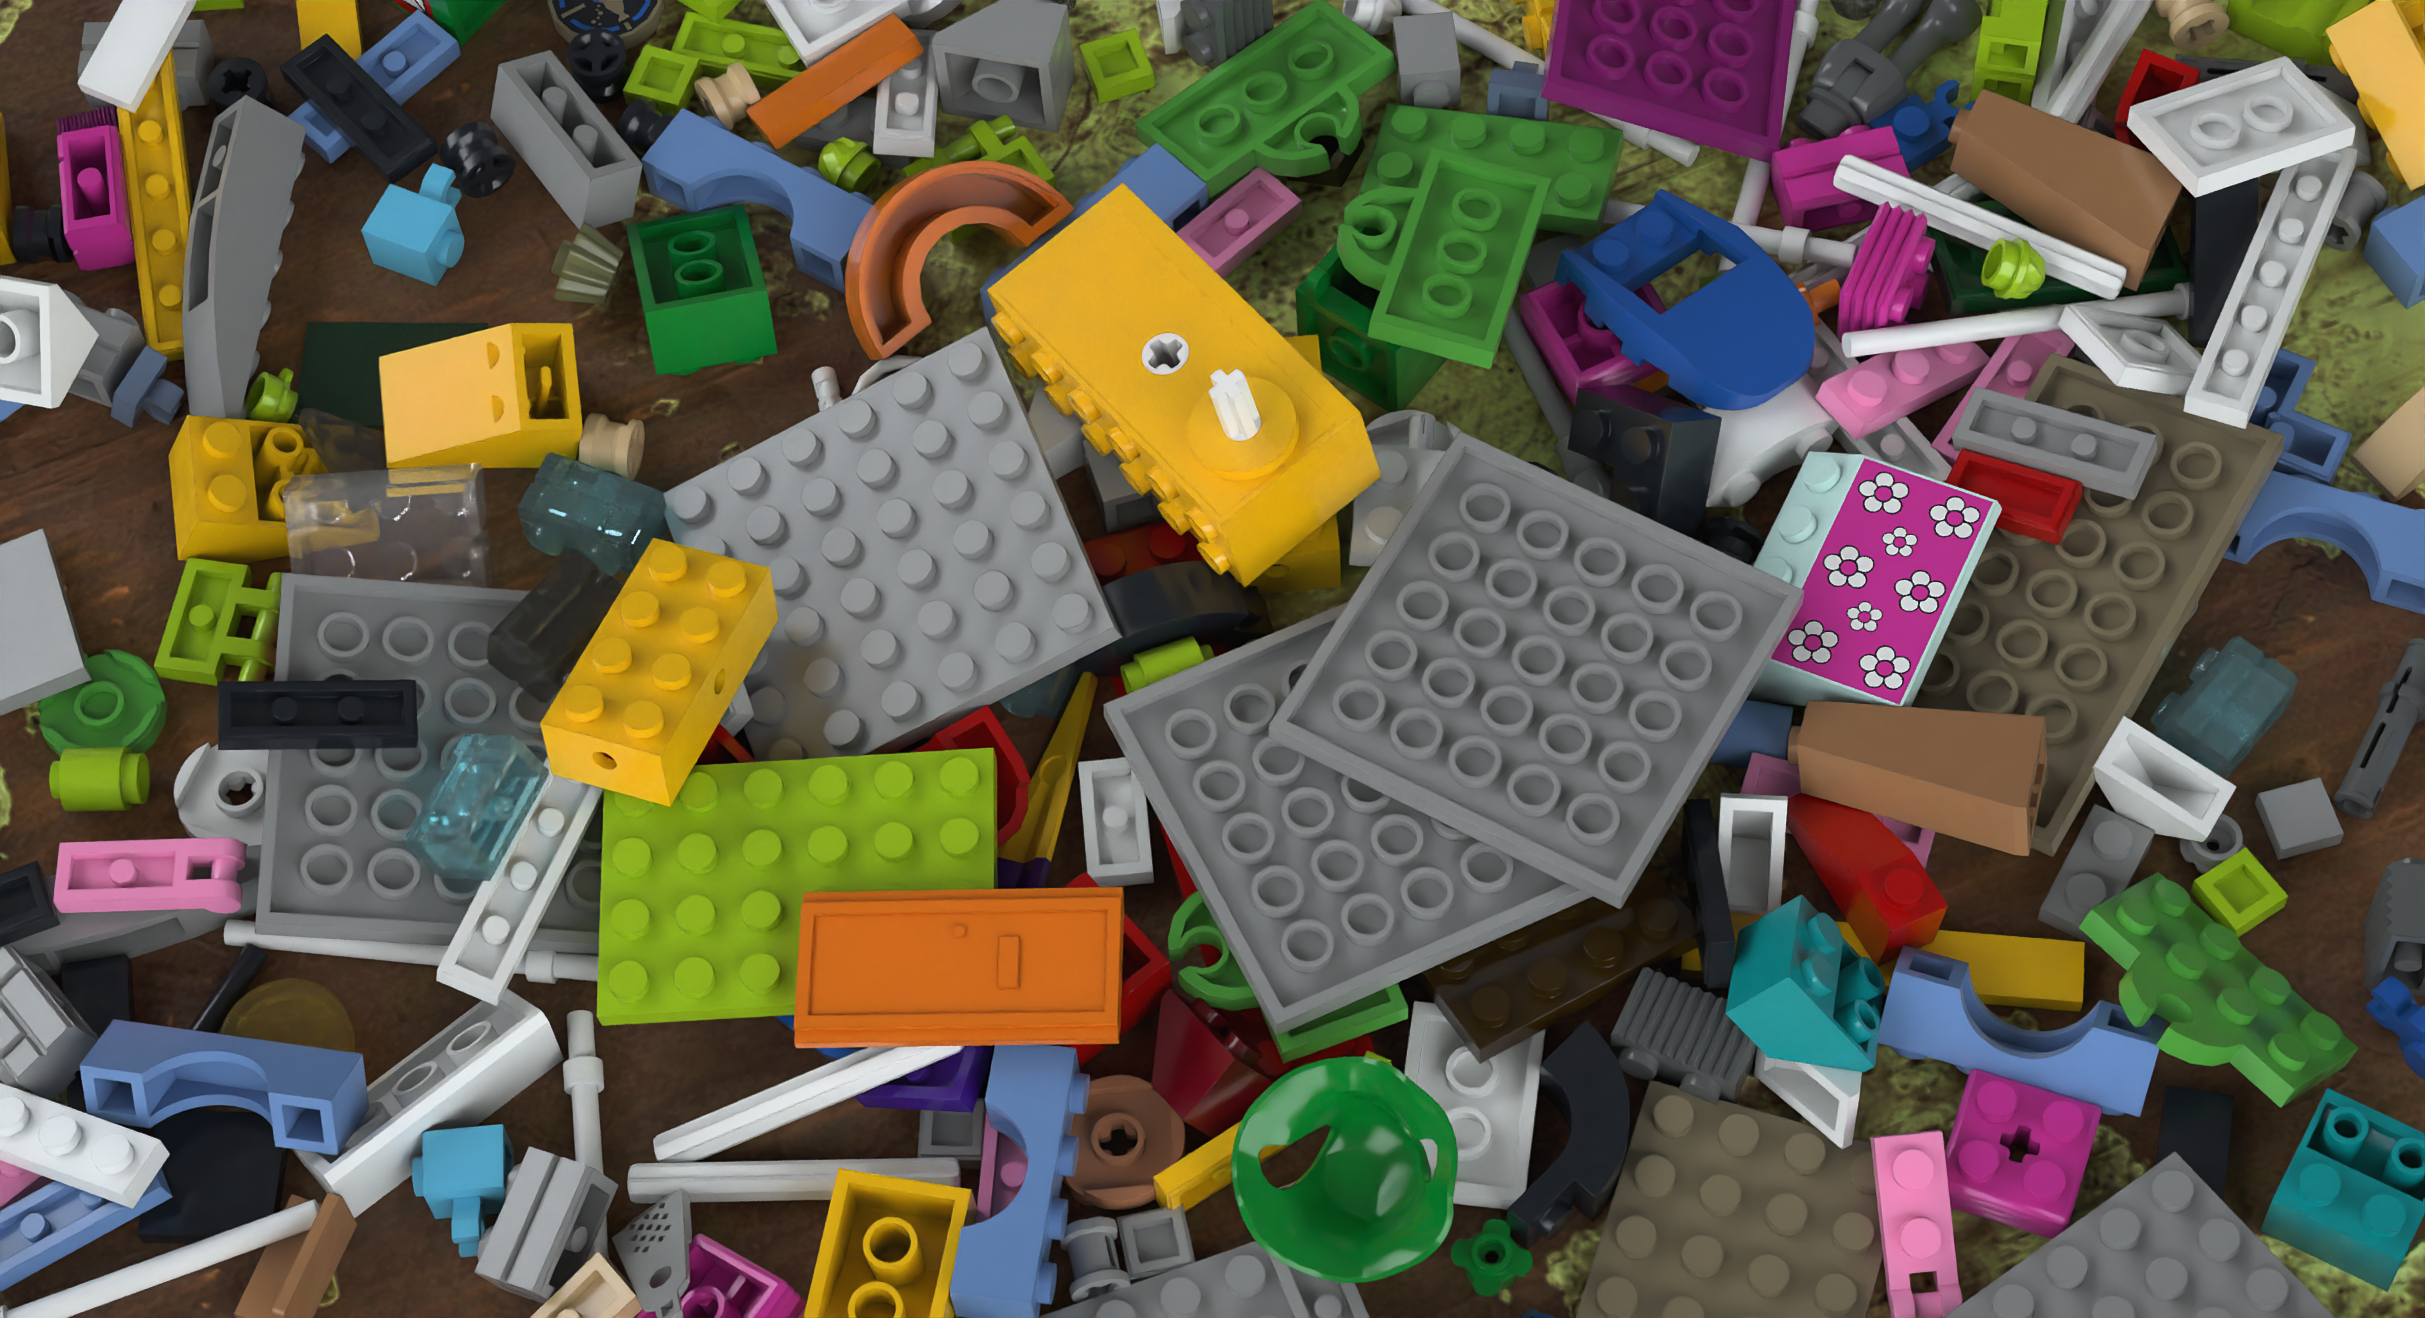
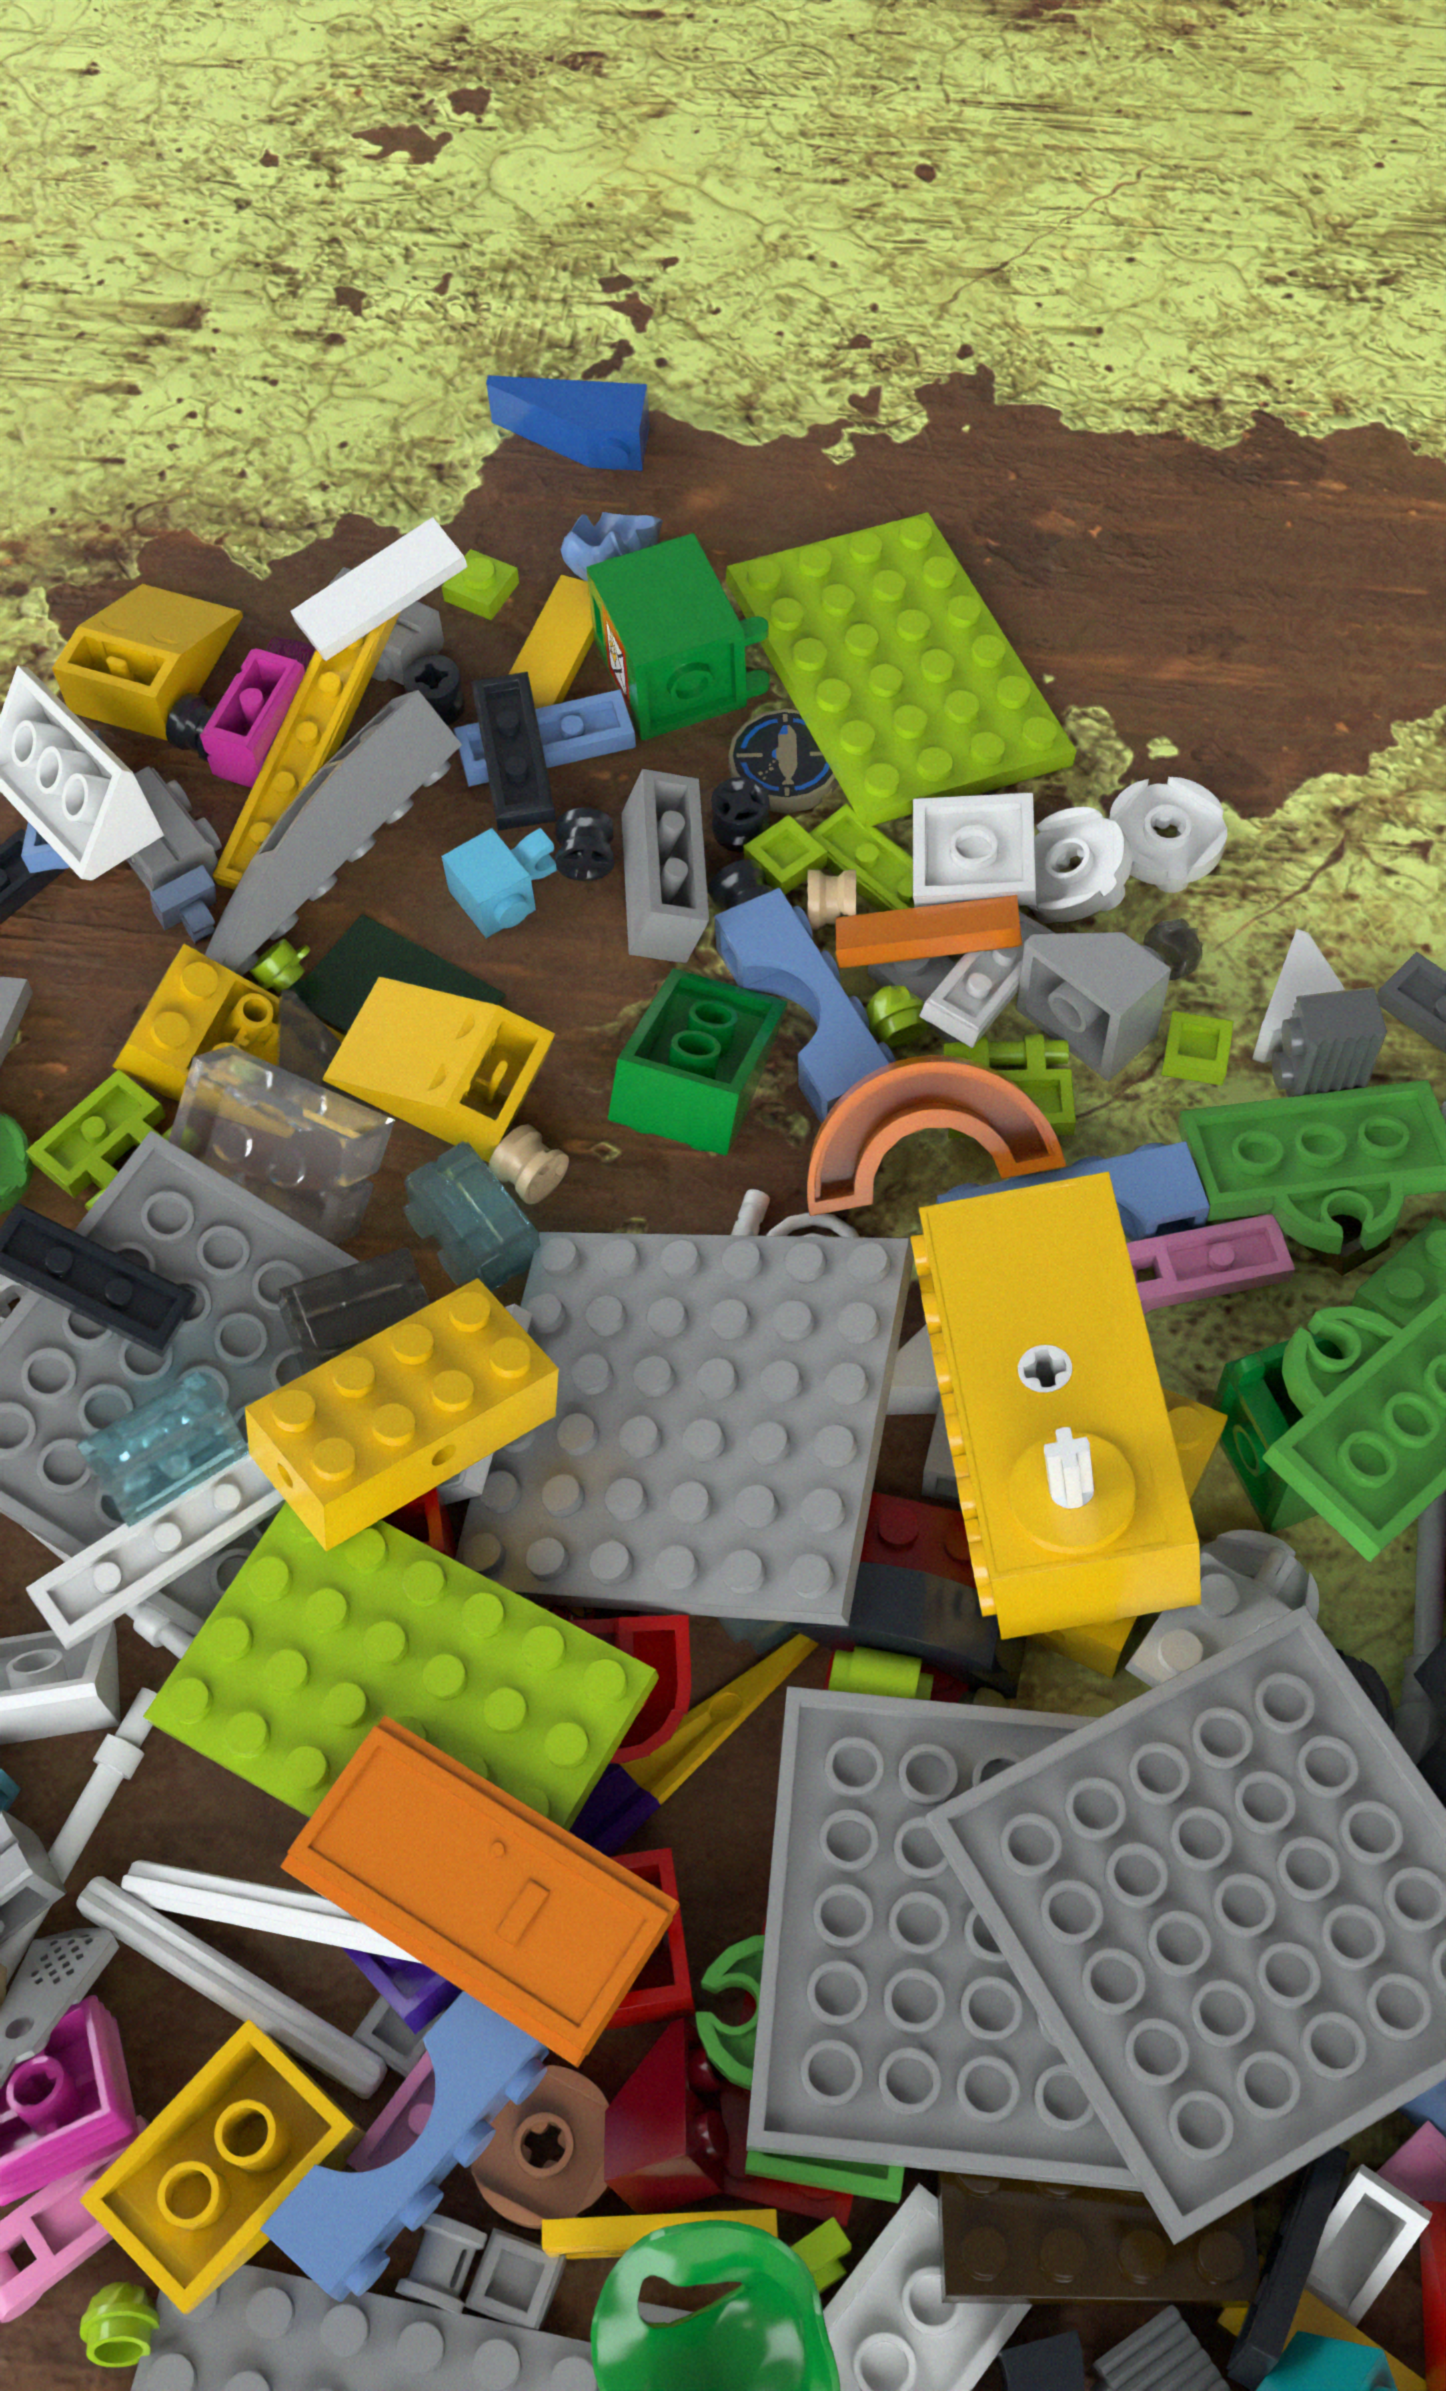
camera: 30 degrees right, 0 degrees up
olive piece [551,223,625,304] -> none
white plate [1078,757,1154,887] -> none

